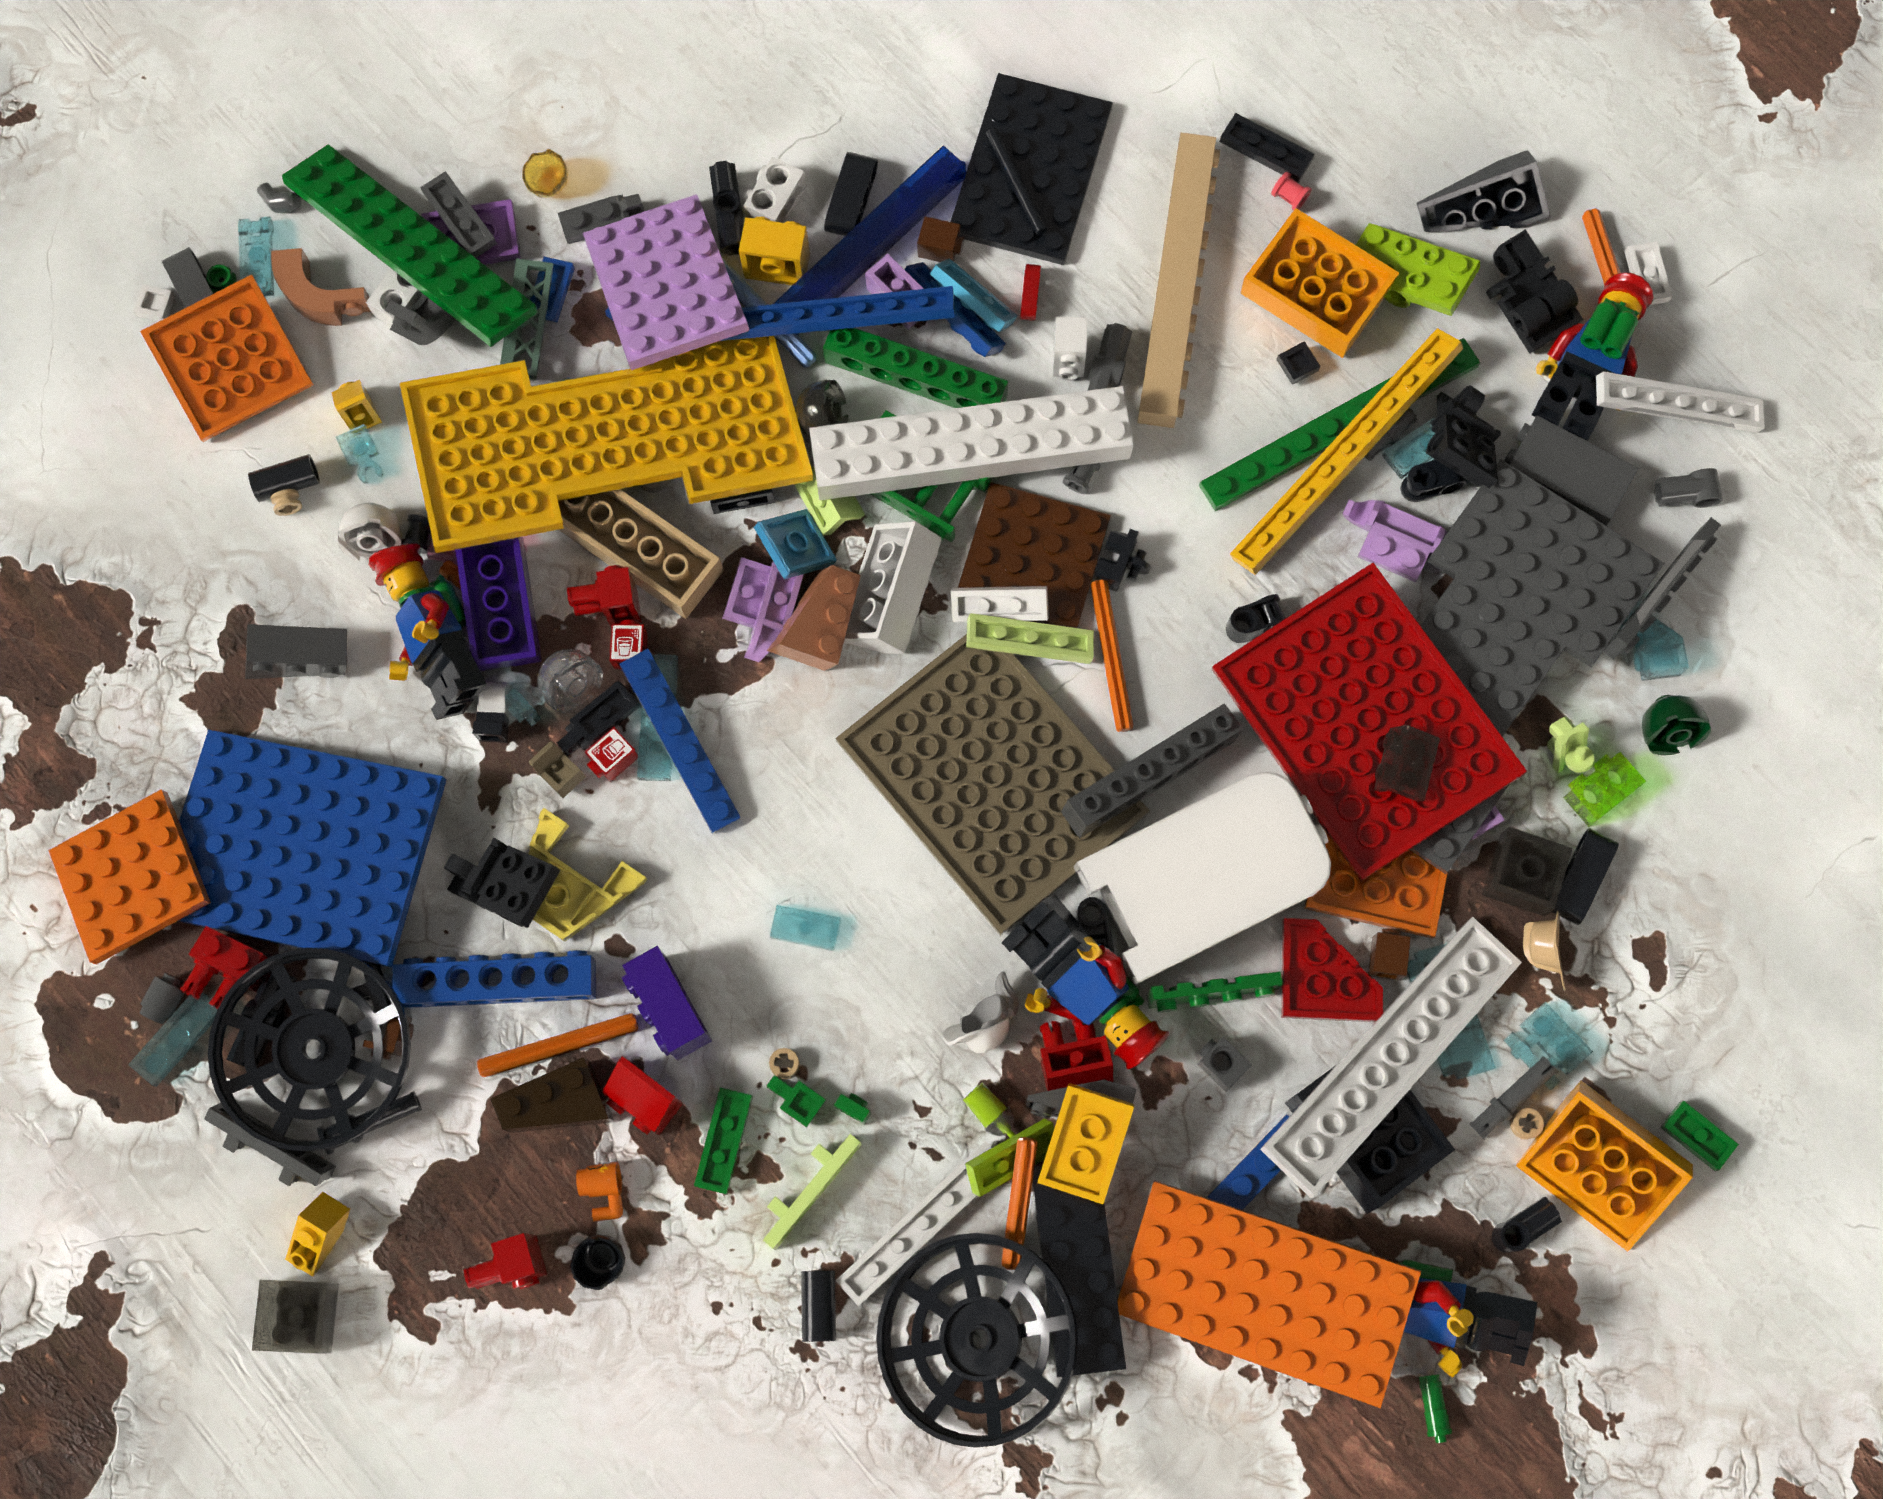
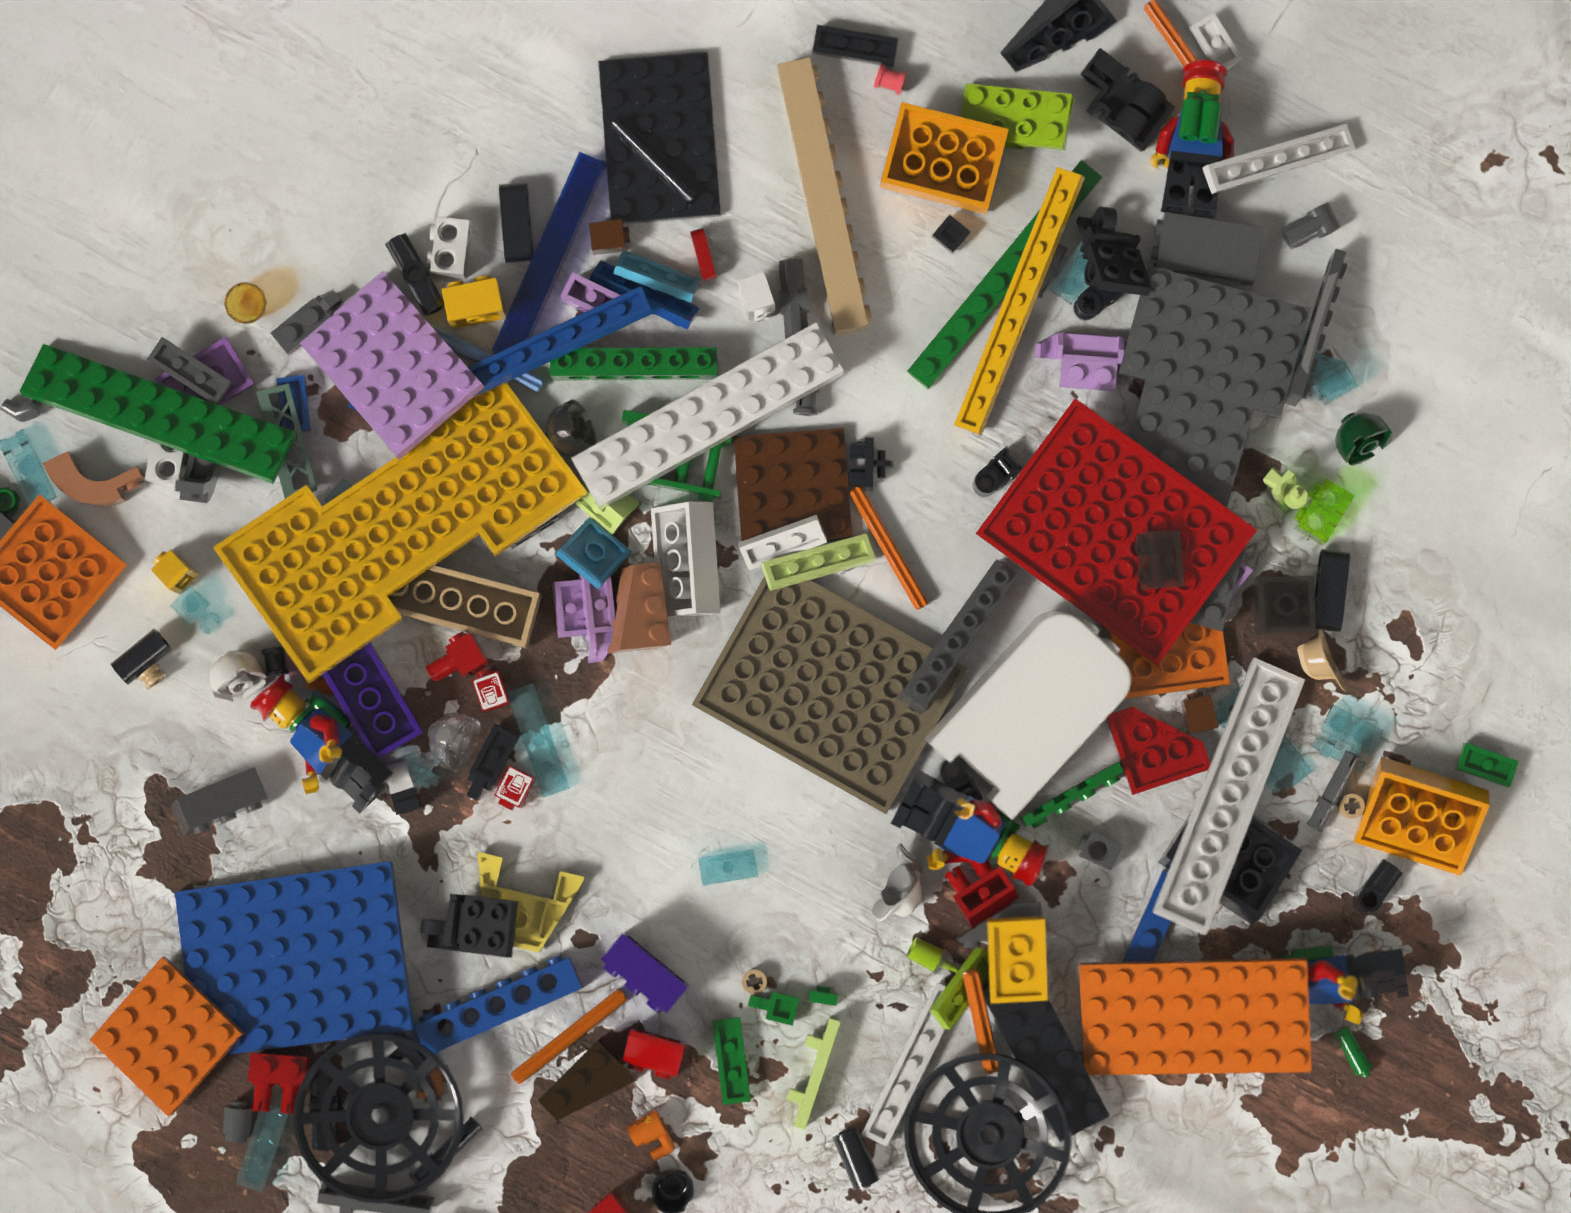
camera: 20 degrees left, 10 degrees up
dark tan bracket [529,741,587,798] -> none
blue plate [620,649,741,834] -> none

